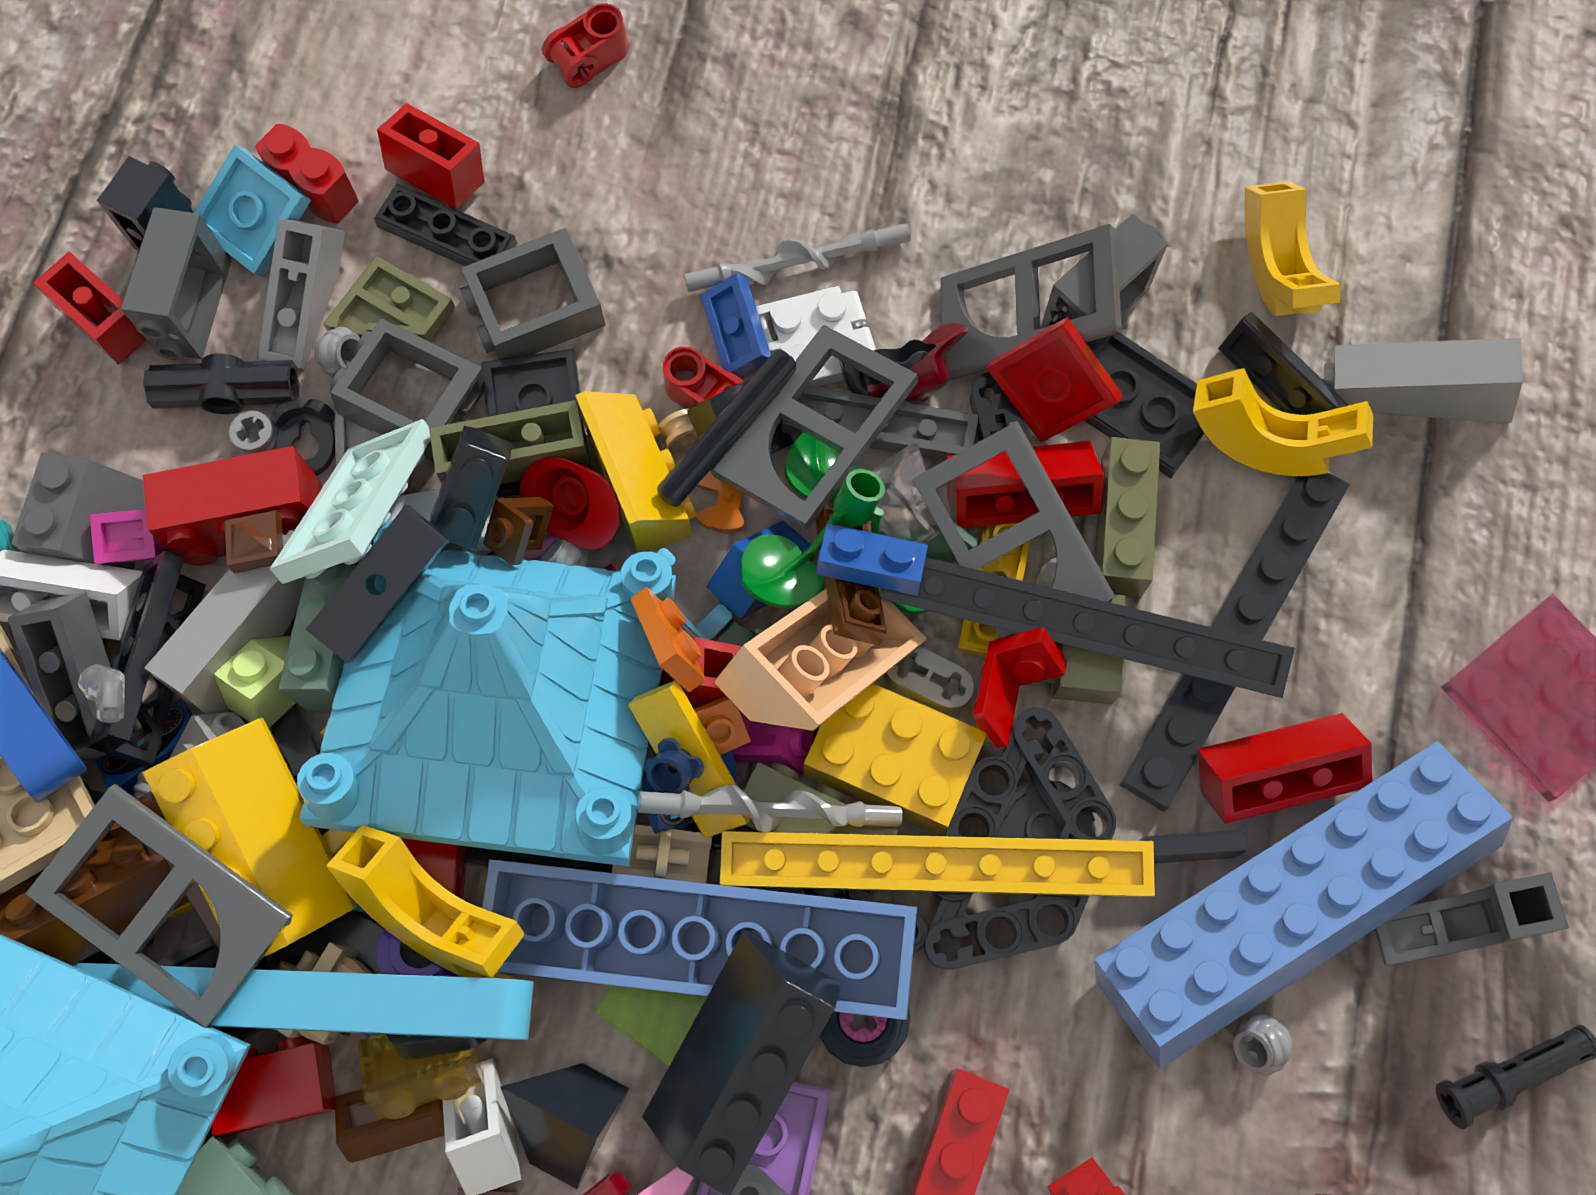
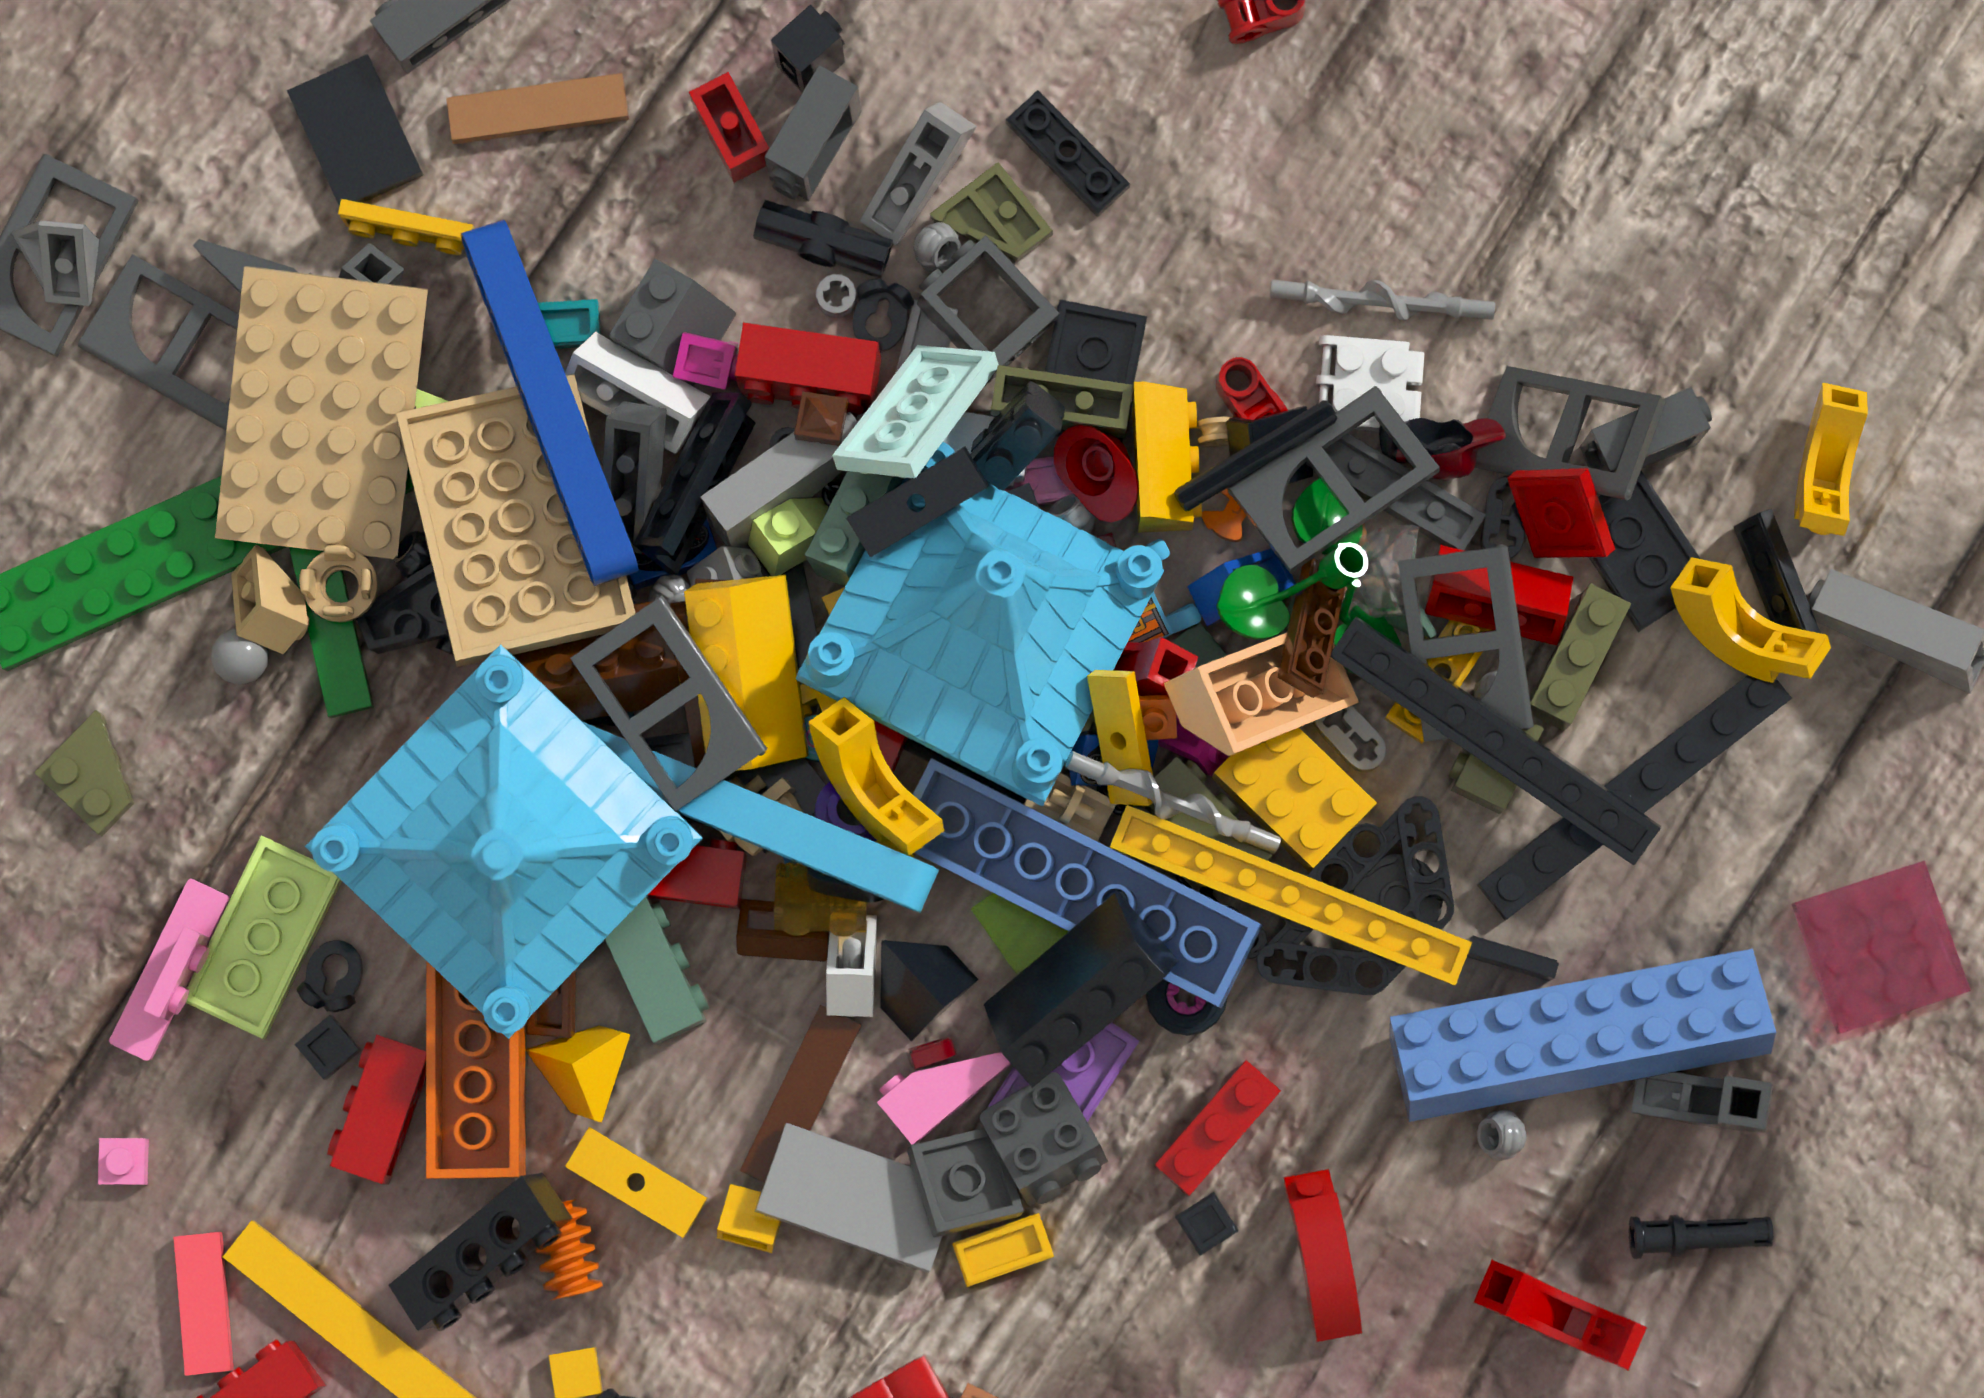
camera: 25 degrees right, 10 degrees up
clear arm [78,664,125,723] -> none
medium azure plate [194,145,311,277] -> none
red brick [255,124,359,224] -> none
red brick [377,103,485,209] -> none
dark grey window [459,228,606,359] -> none
reddish brown bracket [483,497,554,565] -> none
orange plate [630,586,706,692] -> none
dark blue plate [644,738,704,794] -> none
blue plate [700,273,771,378] -> none
blue plate [816,523,928,596] -> none
red bracket [973,627,1067,748] -> none
red brick [1197,713,1373,824] -> none

